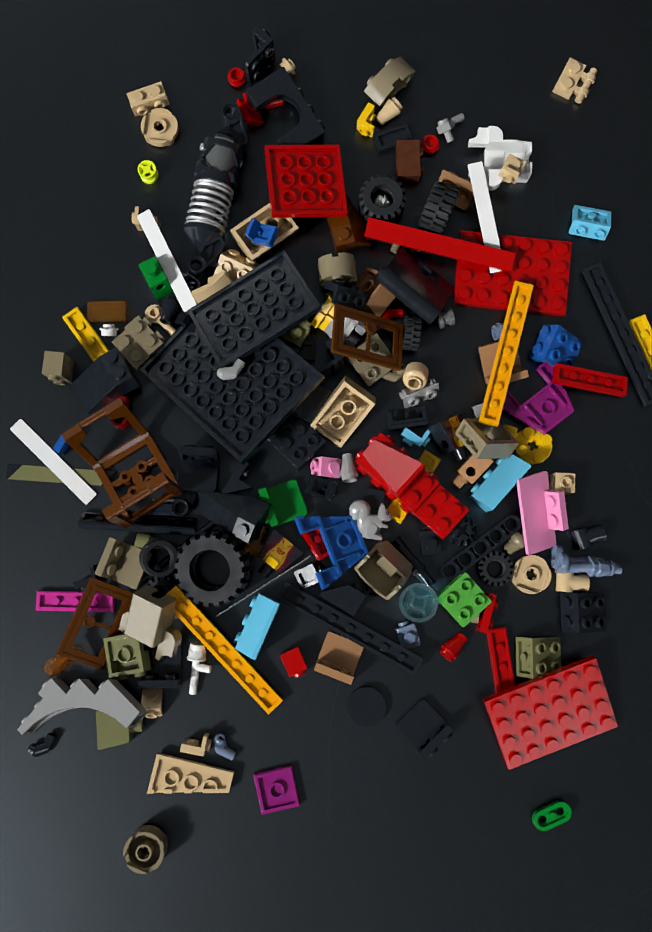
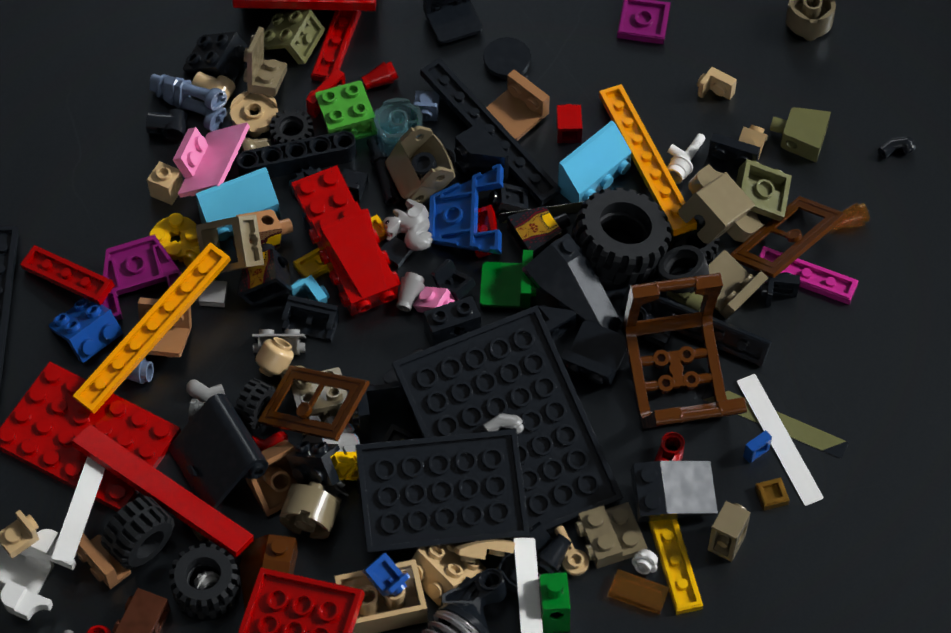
camera: 155 degrees left, 25 degrees down
light grey arch [17,678,148,735] -> none
tan wing [147,753,234,794] -> none
sand blue arm [213,733,236,761] -> none
tan slope [310,375,376,447] -> none
none -> light grey arm [186,379,225,402]
none -> dark tan bracket [244,27,287,96]
none -> black tile [411,152,437,178]
none -> pearl gold tile [755,477,790,511]

